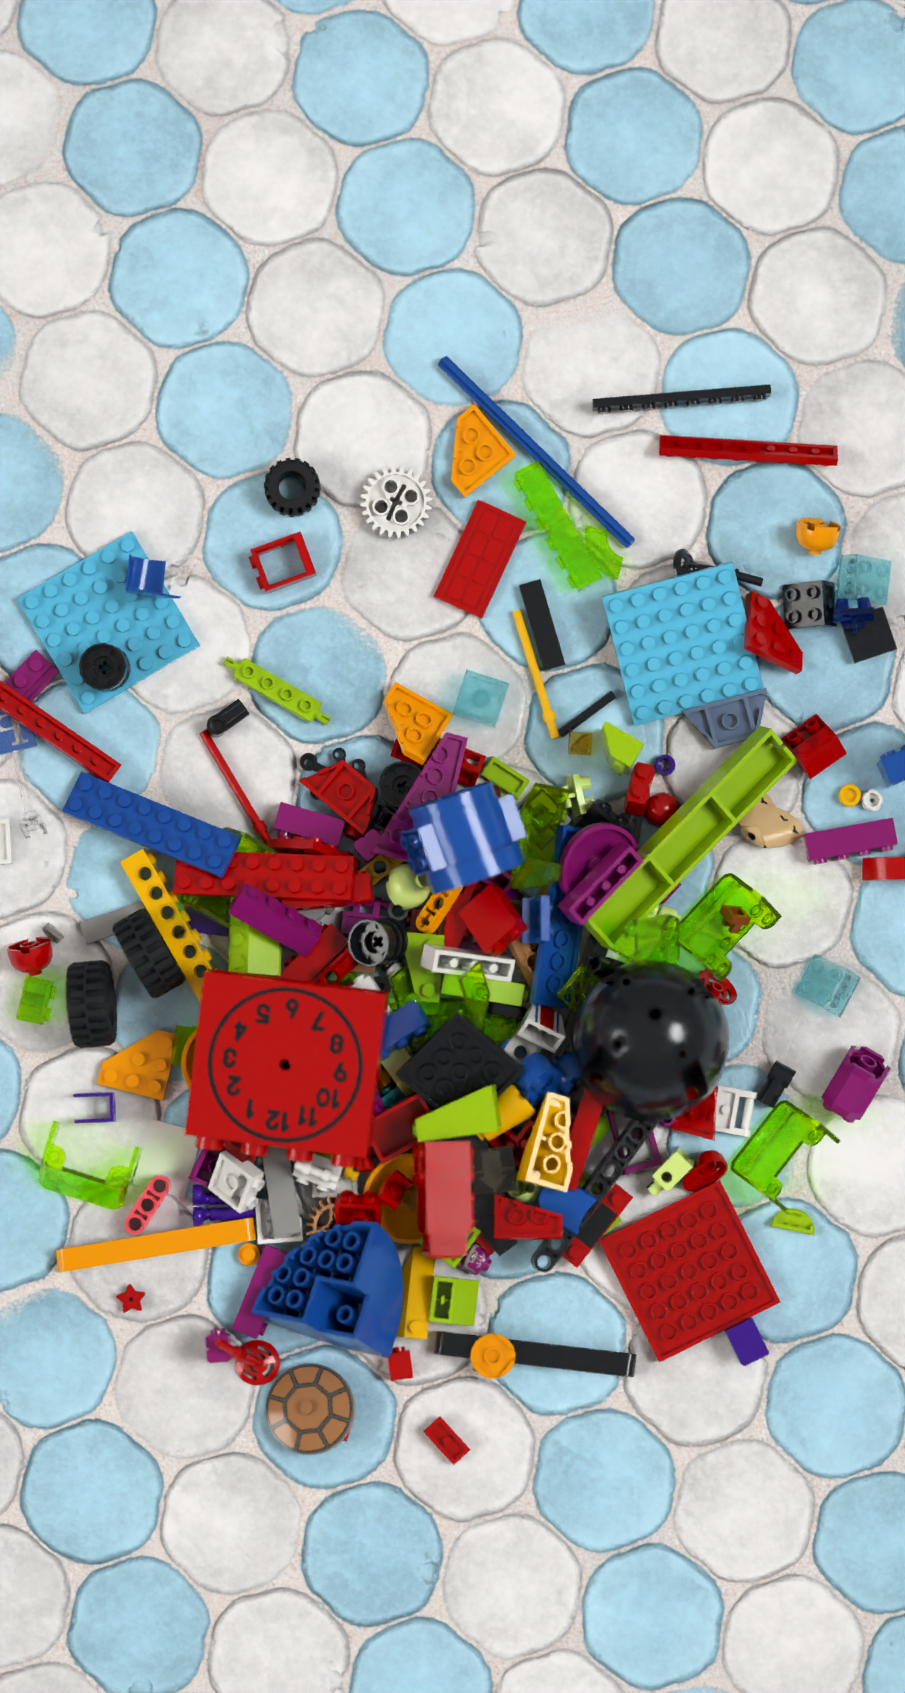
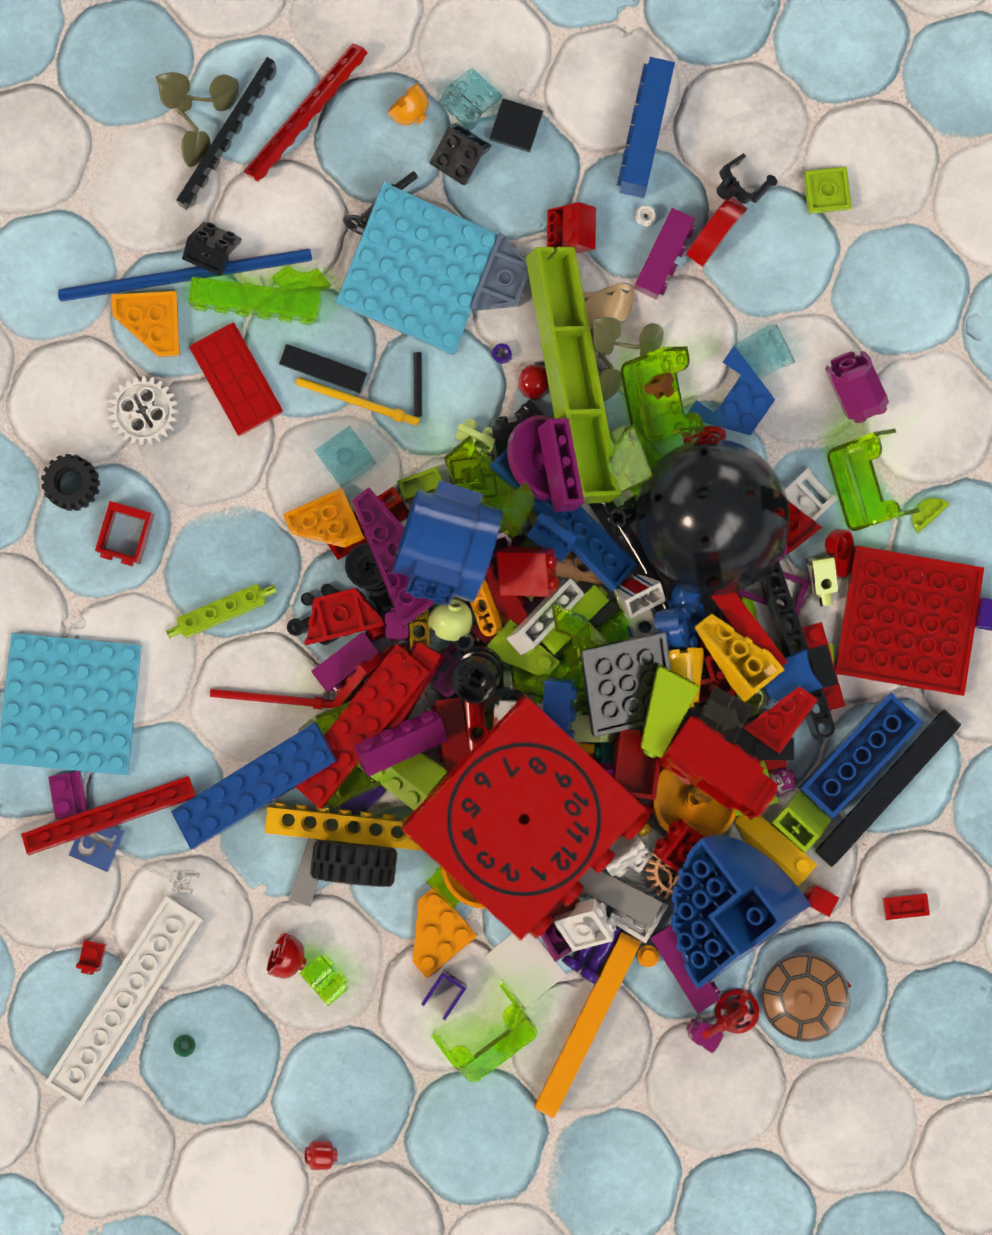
camera: 55 degrees left, 0 degrees up
clear smoke tile [42,922,64,943] -> none
black tyre [66,960,117,1048] -> none
black wheel [79,643,131,692] -> none
red plate [116,1284,145,1313] -> none
blue piece [125,554,181,598] -> none
coral beam [125,1175,171,1234] -> none
black piece [207,699,250,737] -> none
red bracket [377,1170,413,1211] -> none
light orange tile [470,1333,516,1379] -> none
clear neon green window [557,964,601,1013] -> none
clear yellow tile [568,731,593,755] -> none
lime slope [600,721,644,776] -> none
red brick [624,762,654,816] -> none
red plate [744,591,803,675] -> none
black piece [757,1060,796,1109] -> none
clear blue hips [833,597,874,634] -> none
yellow tile [838,784,861,807] -> none
none -> olive plant [155,72,238,167]
none -> black bracket [182,222,242,276]
none -> olive plant [591,317,663,402]
none -> blue wing [685,346,775,436]
none -> blue brick [798,692,923,819]

